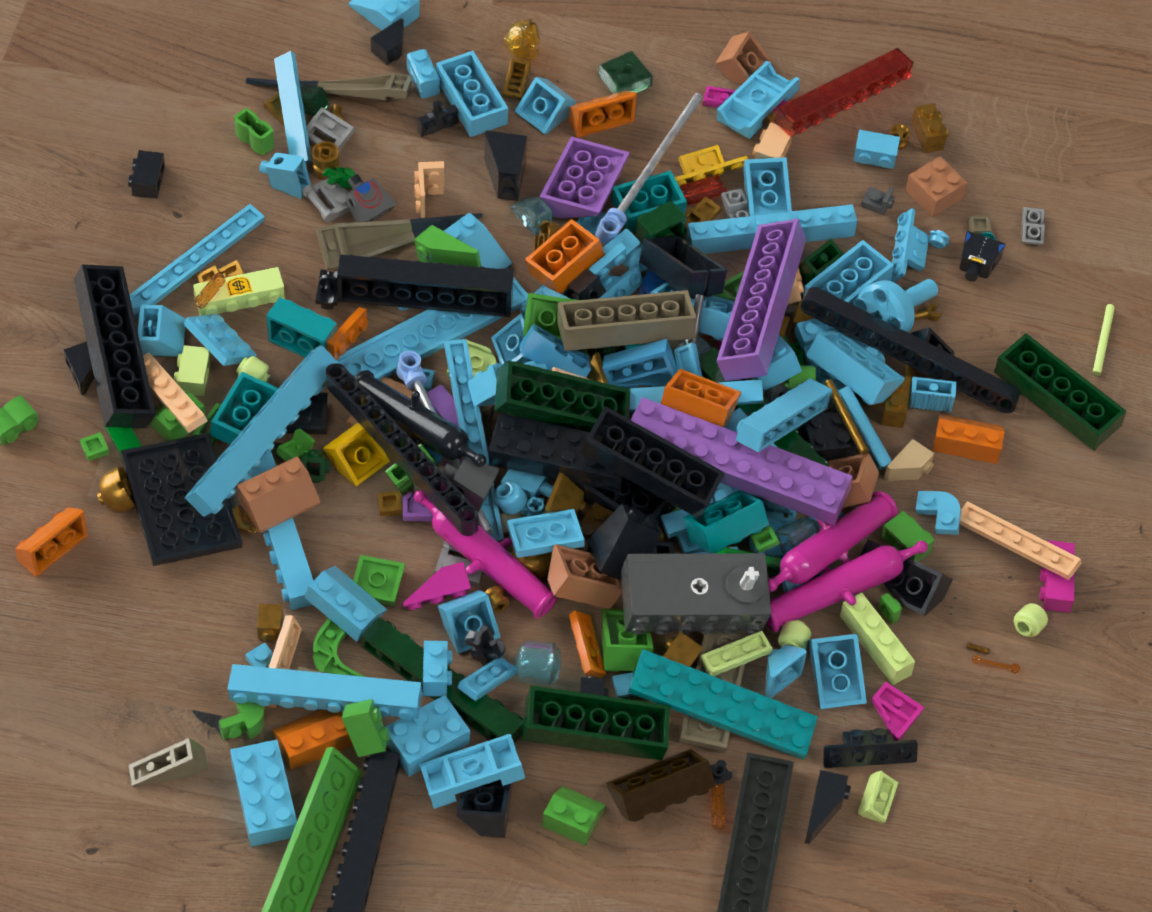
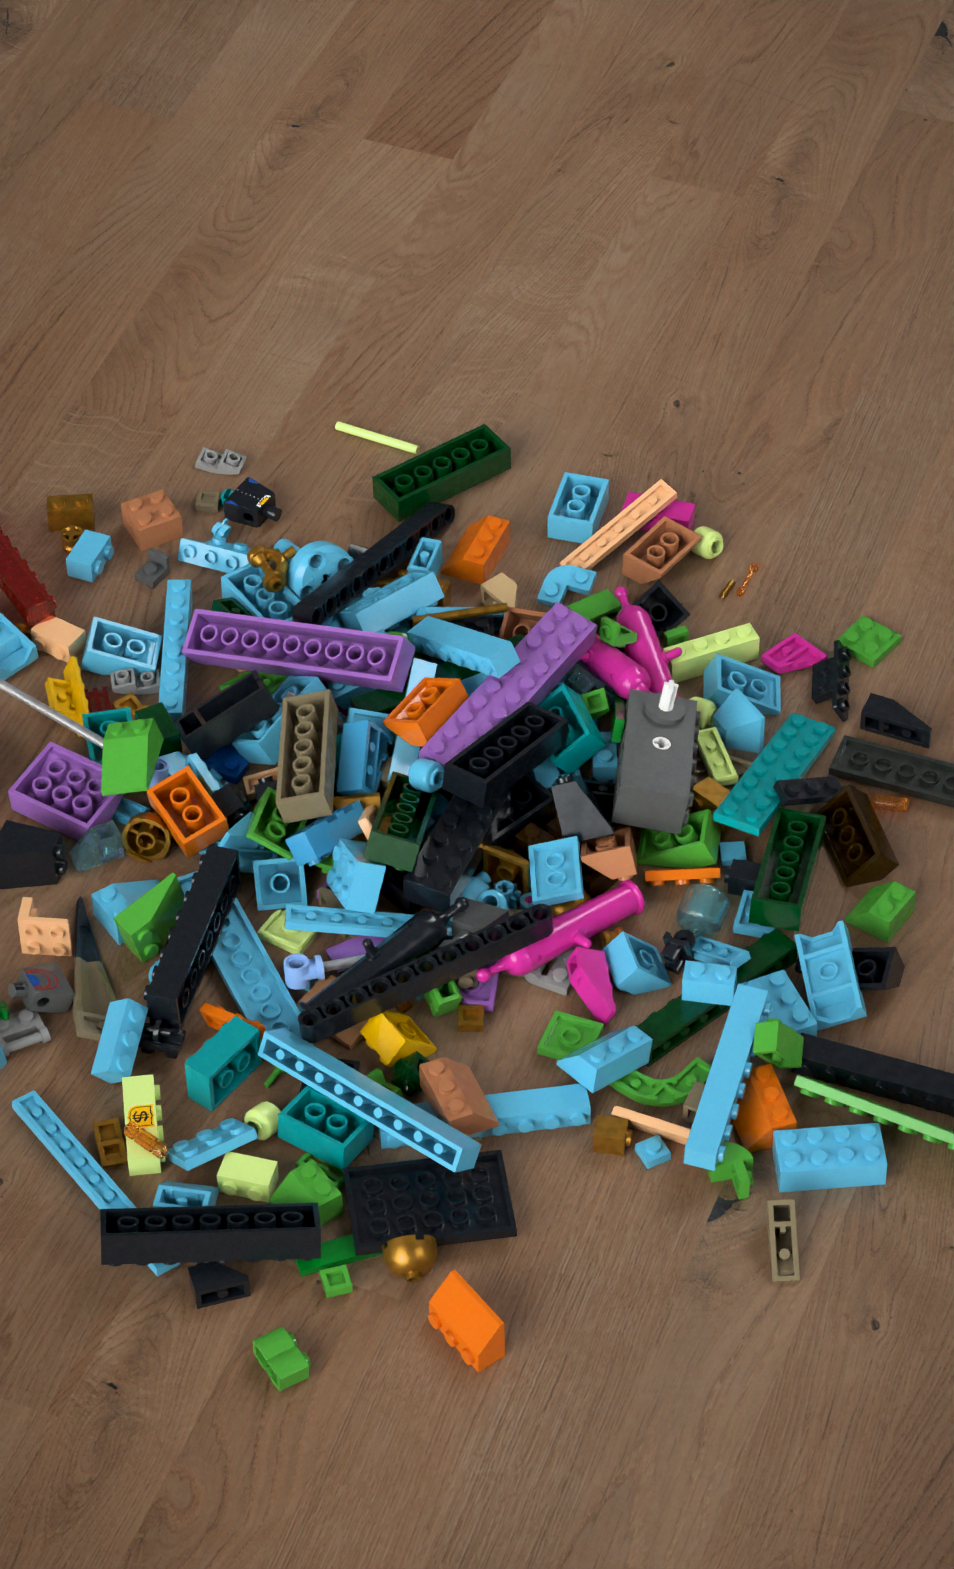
camera: 75 degrees left, 10 degrees down
light nougat plate [143,352,207,433] -> none
yellowish green slope [858,771,898,823] -> none
none -> medium azure brick [91,998,148,1084]
none -> bright green slope [101,718,164,796]
none -> pearl gold piece [247,545,297,592]
none -> medium azure head [408,758,444,793]
none -> medium azure brick [548,472,609,544]
none -> bright green bracket [599,617,637,647]
none -> nougat slope [622,516,702,584]
none -> black plate [773,776,843,806]
none -> bright green plate [837,615,902,668]

